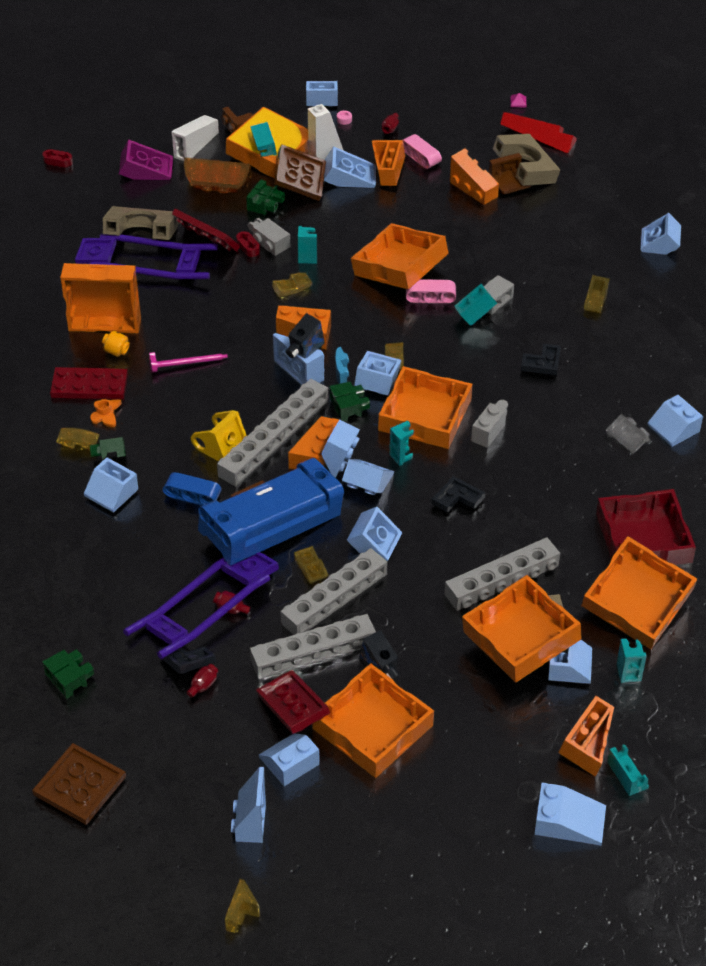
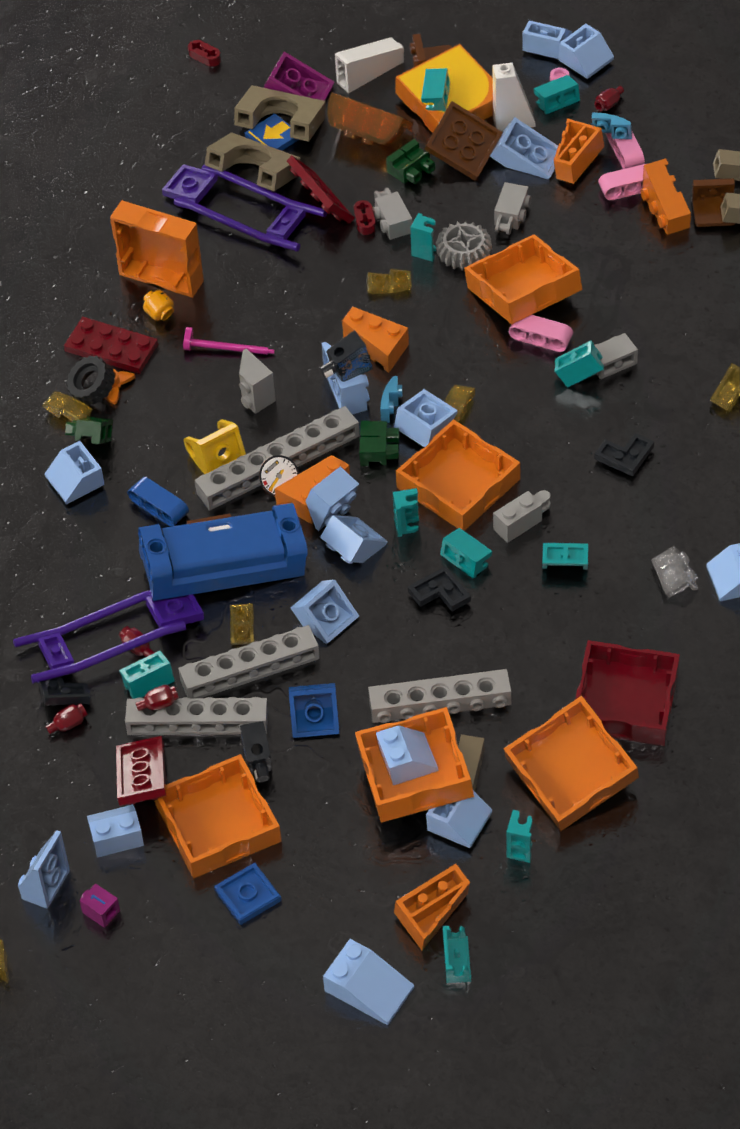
camera: 25 degrees right, 5 degrees up
none -> black tyre [66,356,115,405]
none -> magenta brick [79,883,120,928]
none -> teal hinge [119,651,175,699]
none -> dark red plant [135,685,179,711]
none -> blue tile [214,862,282,925]
none -> dark tan arch [234,85,326,141]
none -> light grey slope [239,349,276,414]
none -> blue tile [245,114,299,151]
none -> white sticker [259,455,299,496]
none -> blue slope [289,683,339,738]
none -> light blue slope [376,725,439,786]
none -> light grey gear [436,221,492,270]
none -> teal hinge [440,528,492,578]
none -> light grey brick [494,182,531,235]
none -> teal hinge [533,75,580,114]
none -> teal hinge [542,543,588,570]
none -> light blue slope [559,24,614,79]
none -> dark azure slope [591,112,632,139]
none -> bright pink beam [598,164,645,200]

